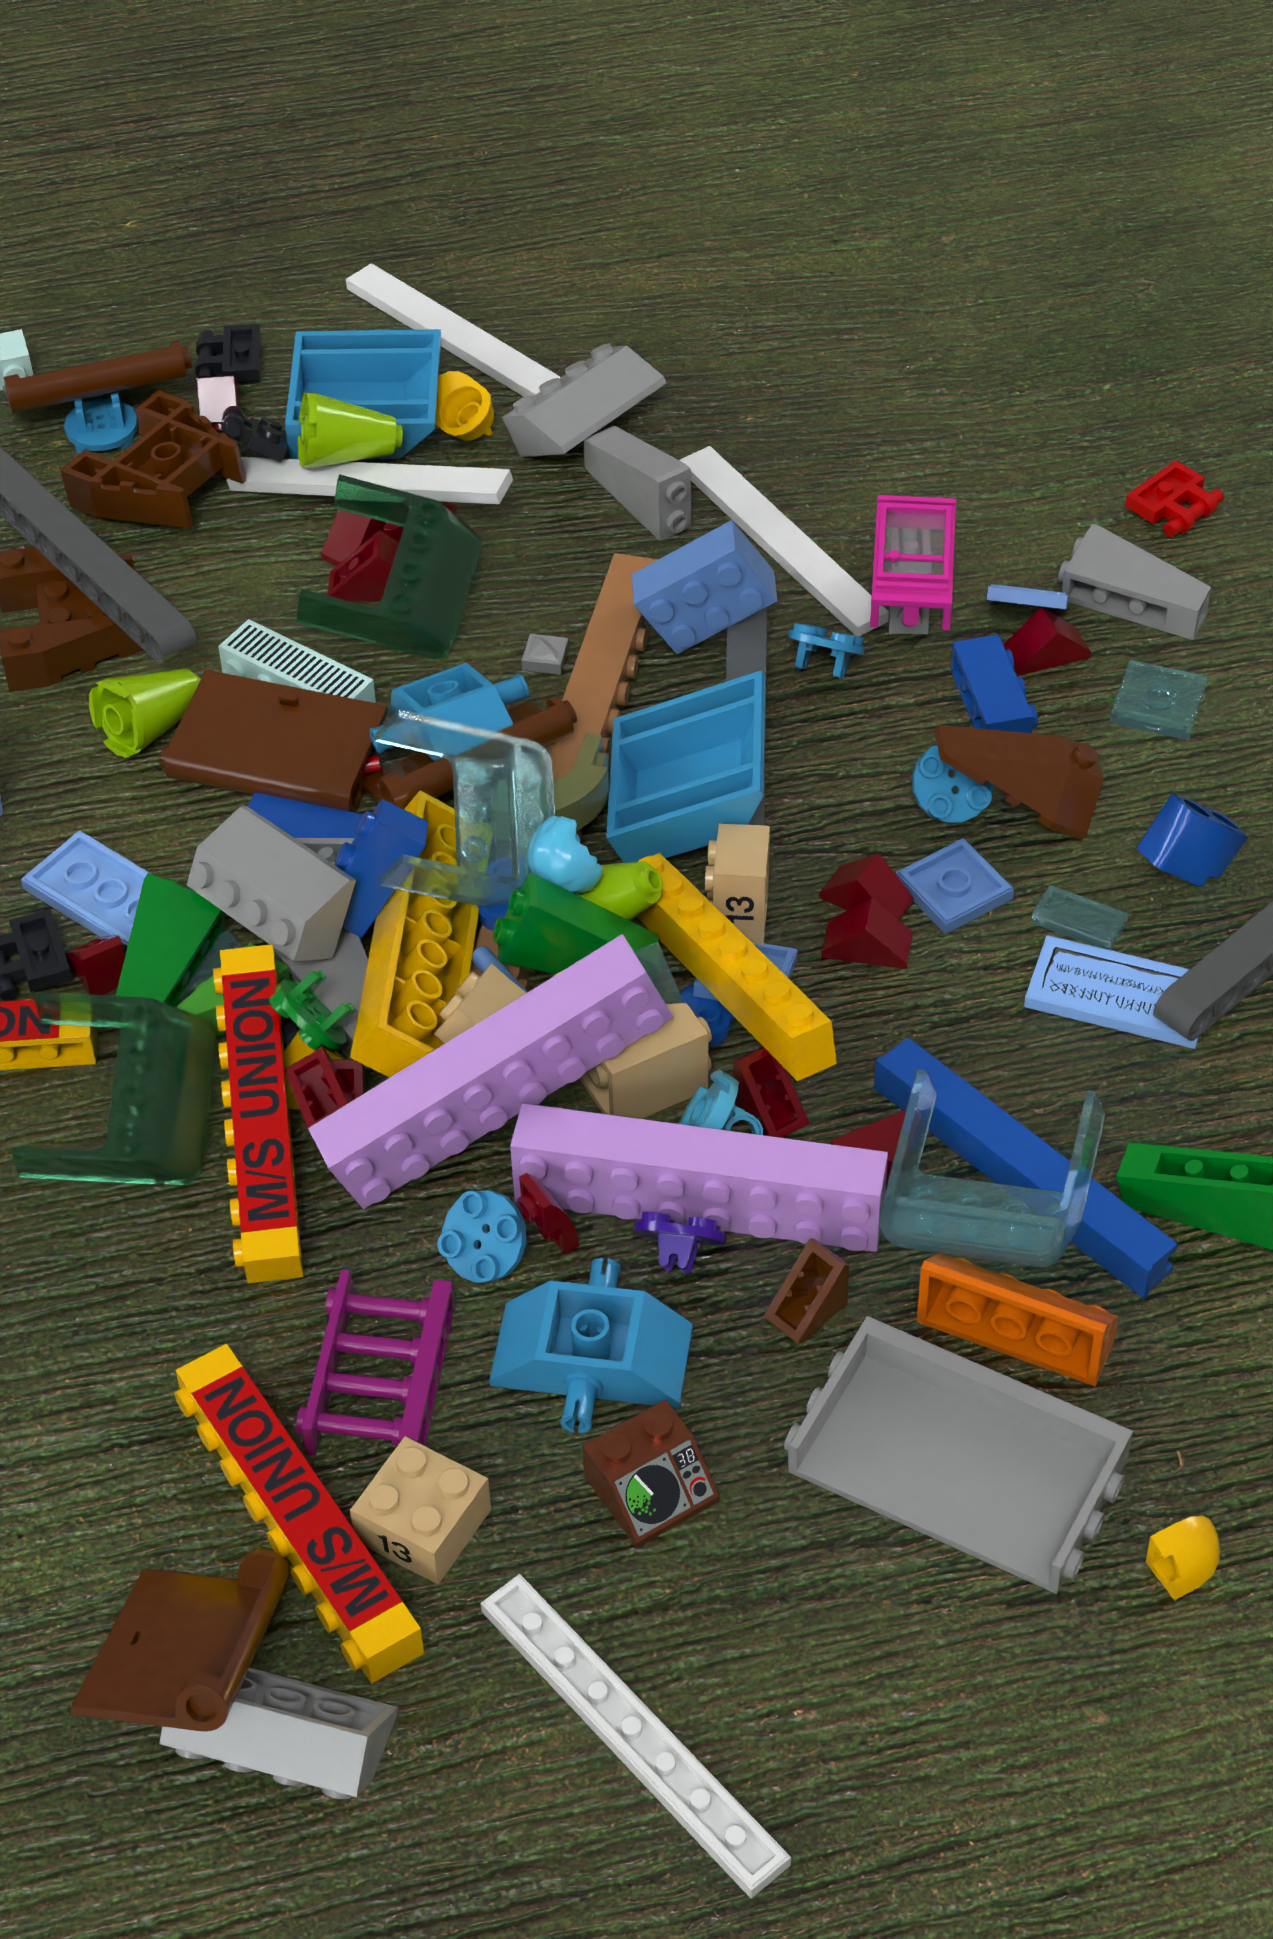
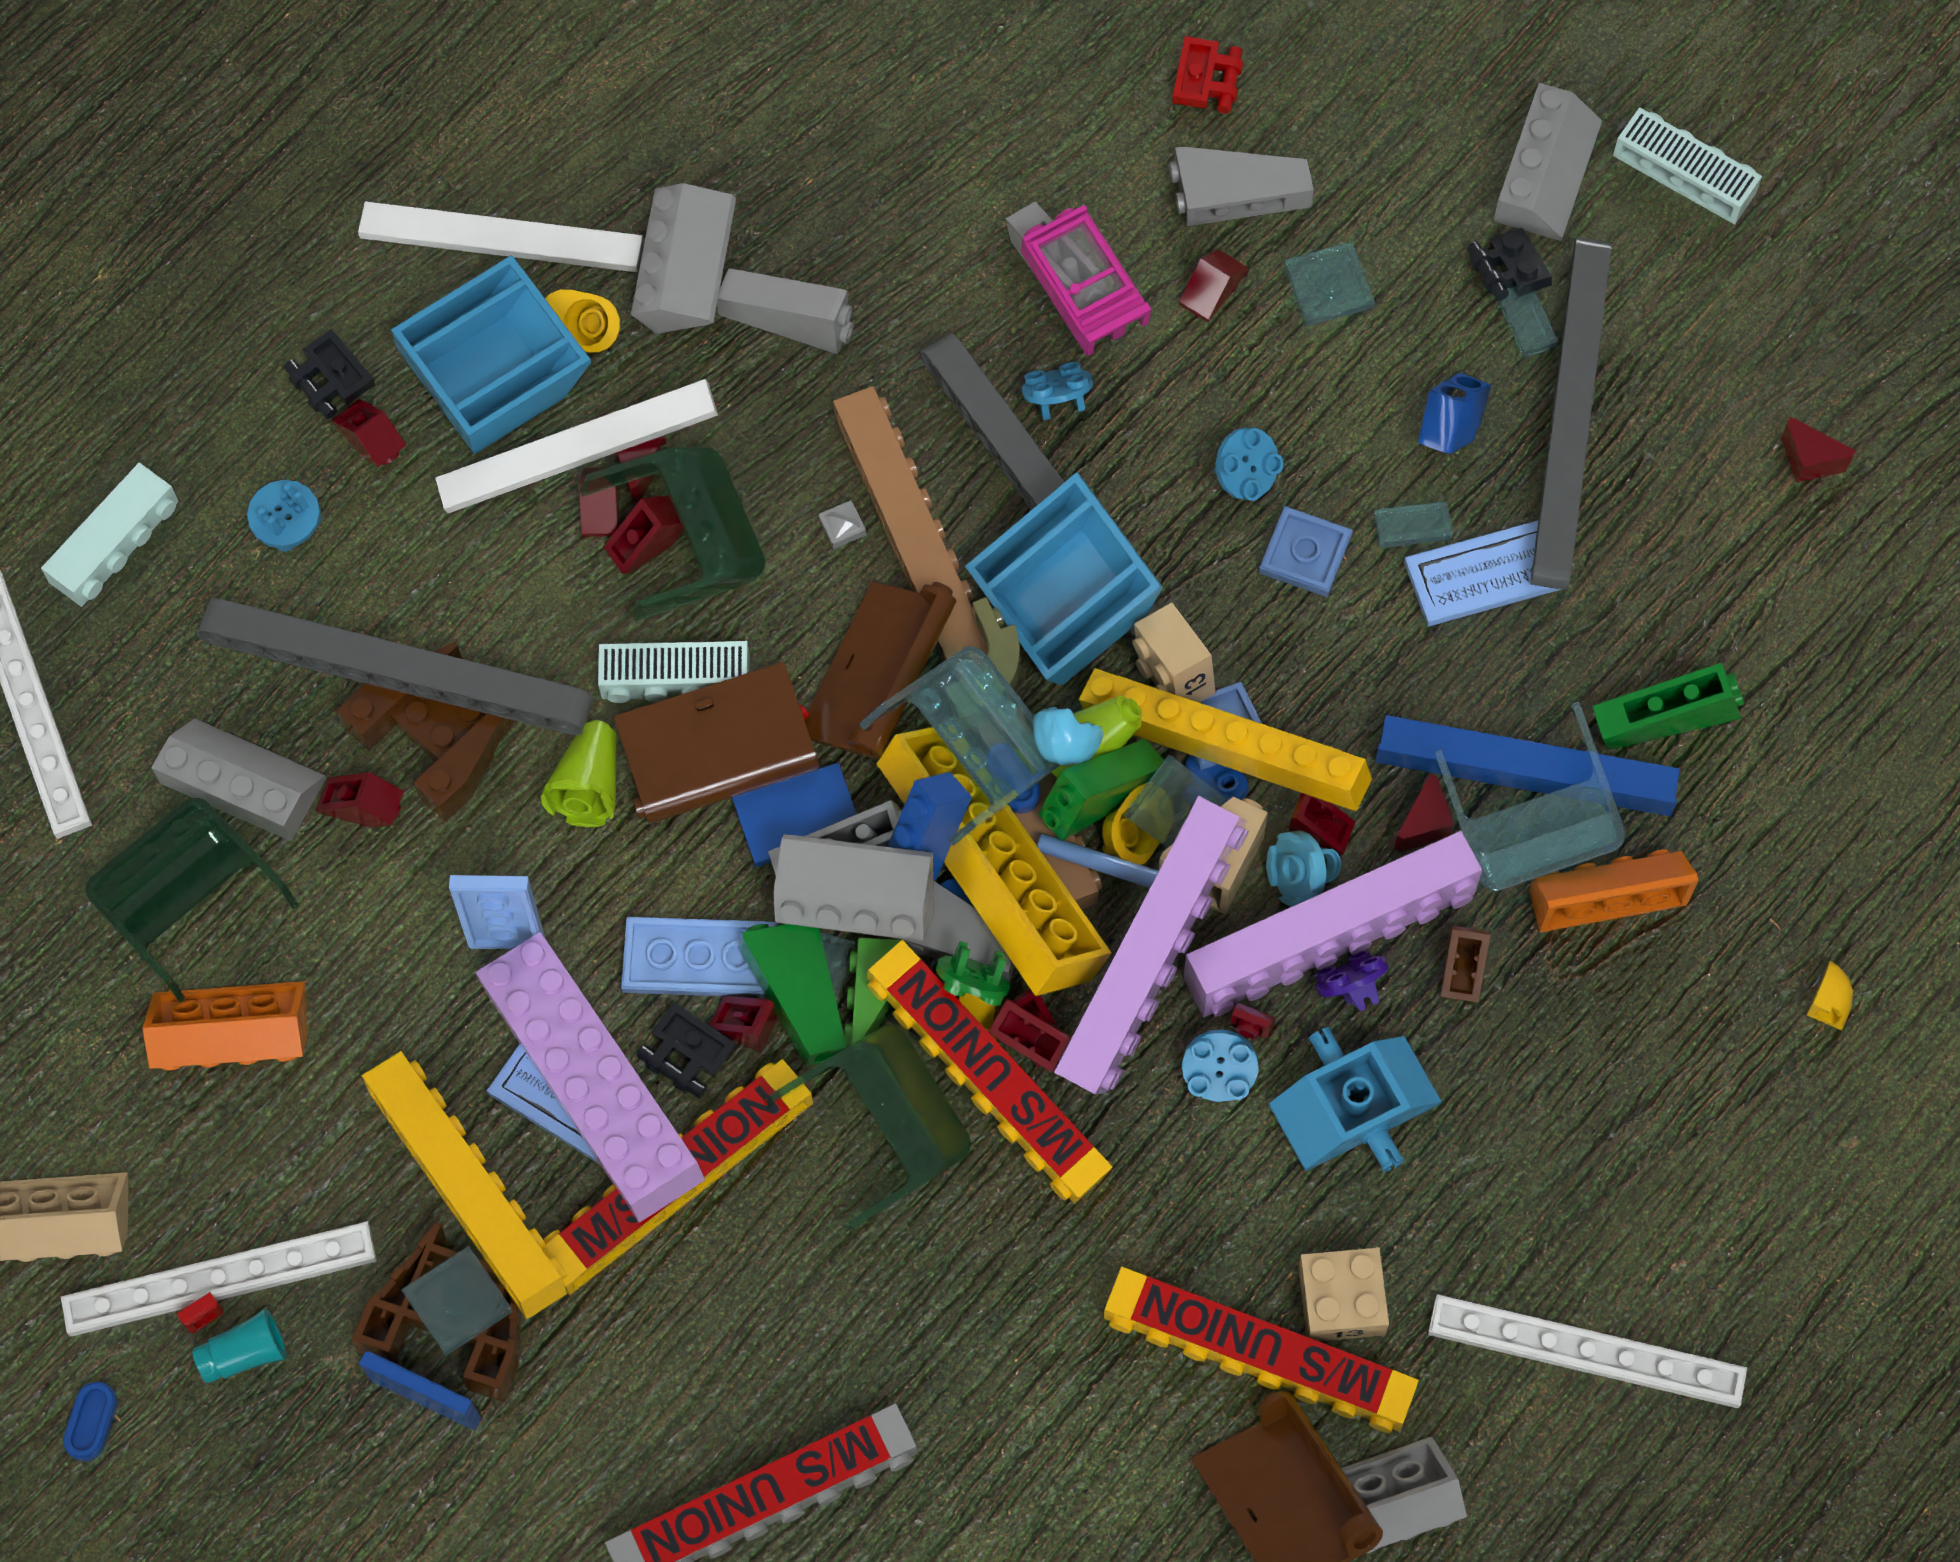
camera: 35 degrees left, 20 degrees up
reddish brown door [2,340,192,414] -> none
reddish brown wedge [60,390,246,528] -> none
black plate [222,406,287,462] -> none
magenta fence [296,1269,455,1456] -> none
lime cone [298,392,403,468] -> none
dark azure slope [369,663,529,761] -> none
tan brick [434,963,526,1043] -> none
slope [582,1400,720,1548] -> none
medium blue brick [632,520,778,654] -> none
white tile [679,446,889,636] -> none
light grey panel [784,1316,1133,1594] -> none
dark red slope [819,853,914,921] -> none
dark red slope [821,898,913,969] -> none
reddish brown wedge [934,724,1104,840] -> none
blue brick [950,634,1038,734] -> none
medium blue tile [987,584,1070,609] -> none

